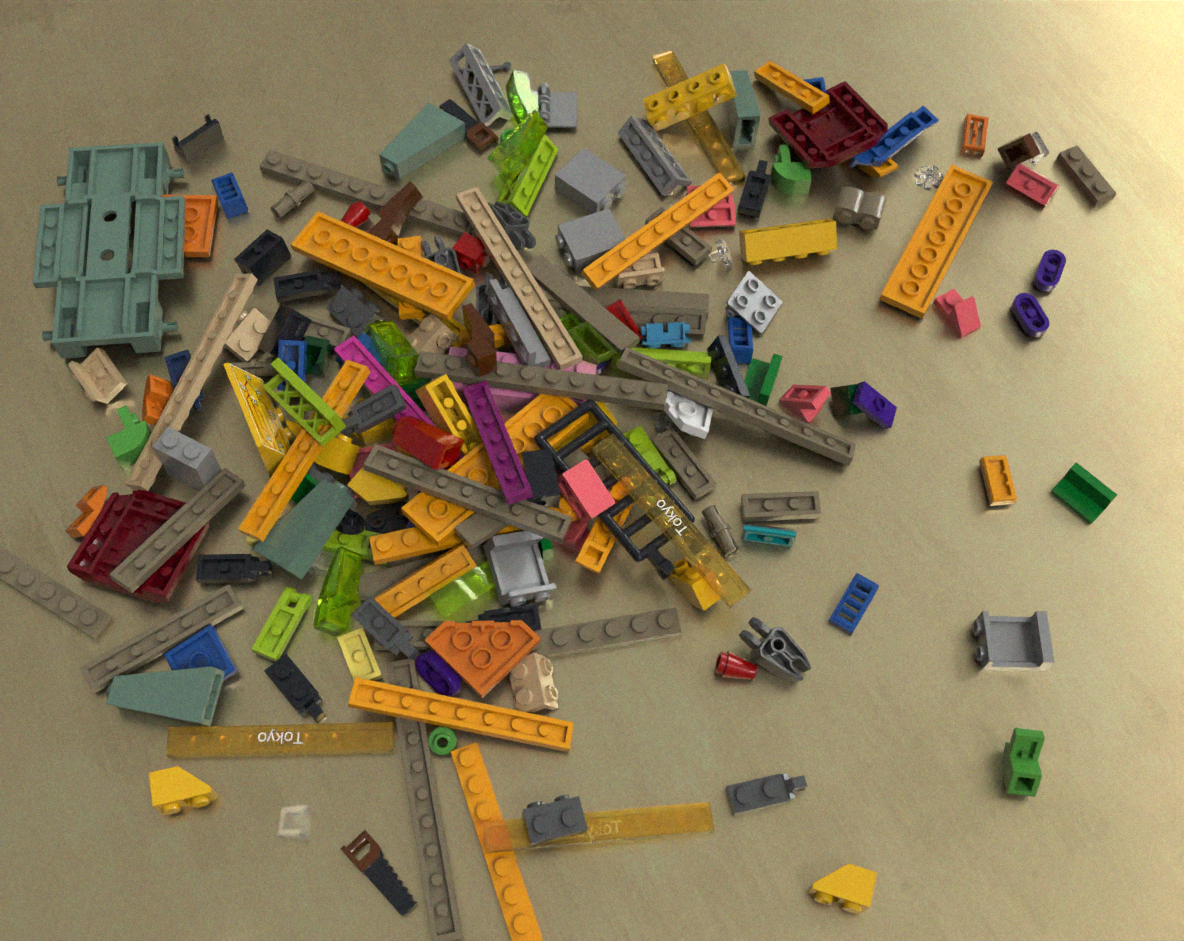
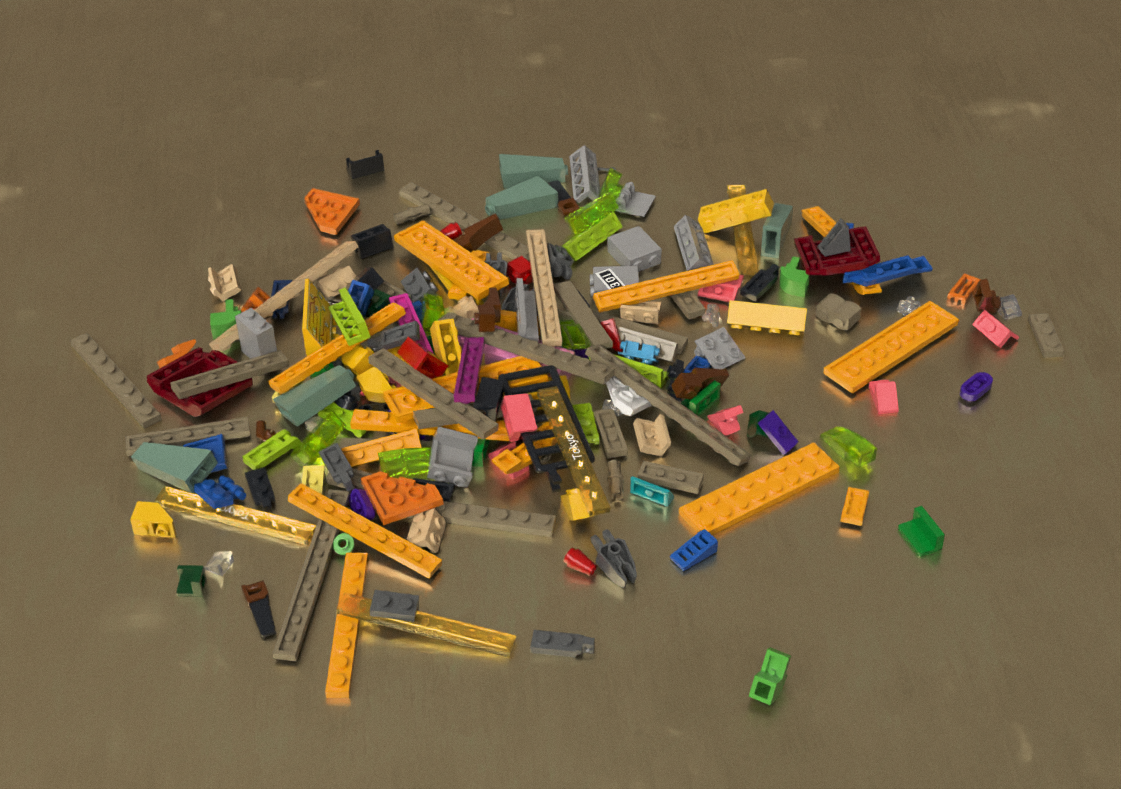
camera: 25 degrees right, 20 degrees down
sand green piece [33,142,186,359] -> none
black hinge [196,554,273,583] -> none
blue slope [211,172,248,218] -> none
black hinge [274,269,342,302] -> none
yellow slope [807,863,877,914] -> none
light grey panel [973,611,1054,671] -> none
dark purple plate [1011,293,1050,337] -> none
none -> dark green panel [176,565,207,597]
none -> blue plate [194,475,246,509]
none -> reddish brown arm [256,420,276,442]
none -> sand green slope [499,154,568,188]
none -> sticker [595,268,625,290]
none -> tan bracket [633,414,671,457]
none -> reddish brown slope [671,368,729,399]
none -> light orange plate [679,442,840,535]
none -> dark grey slope [817,218,851,256]
none -> clear neon green slope [820,426,877,468]

